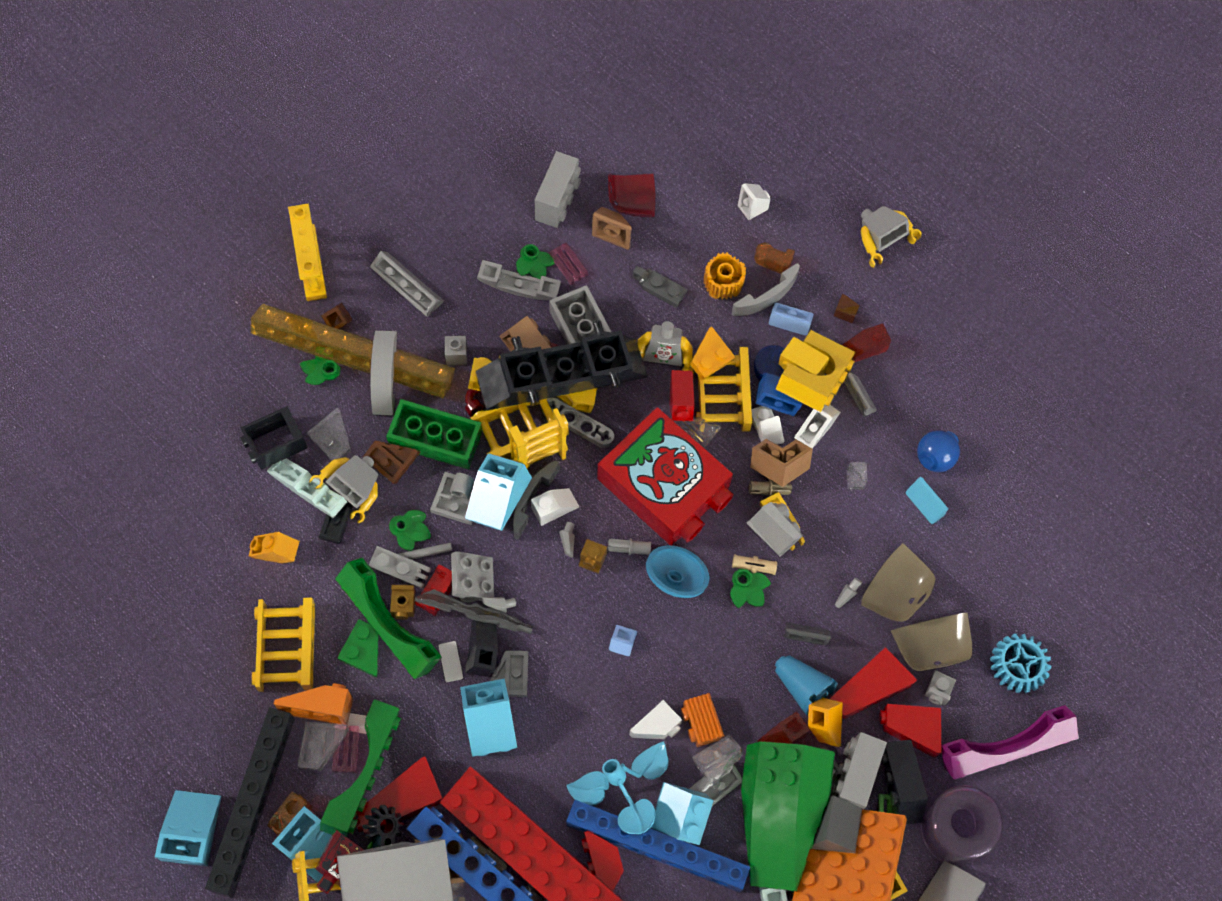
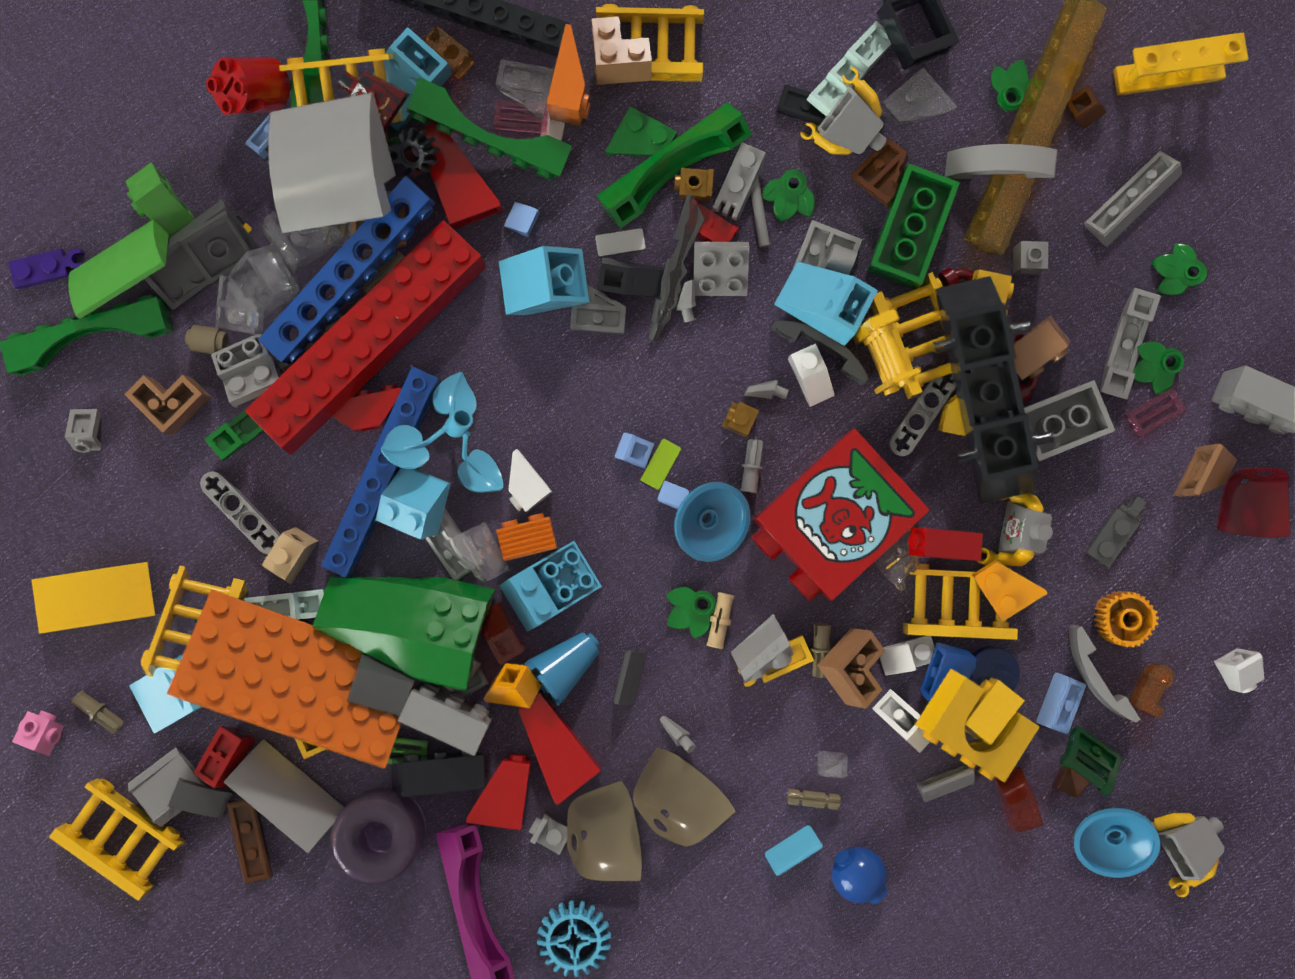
camera: 95 degrees right, 20 degrees up
light orange slope [248,532,300,564] -> none
none -> medium azure slope [499,541,602,632]
none -> light blue slope [504,202,540,238]
none -> medium nougat brick [592,17,652,85]
none -> lime sticker [641,439,681,490]
none -> light blue slope [657,480,689,509]
none -> dark tan axle [787,789,841,810]
none -> dark green plate [1059,726,1122,796]
none -> dark azure dish [1074,808,1160,878]
none -> green plate [1152,243,1207,295]

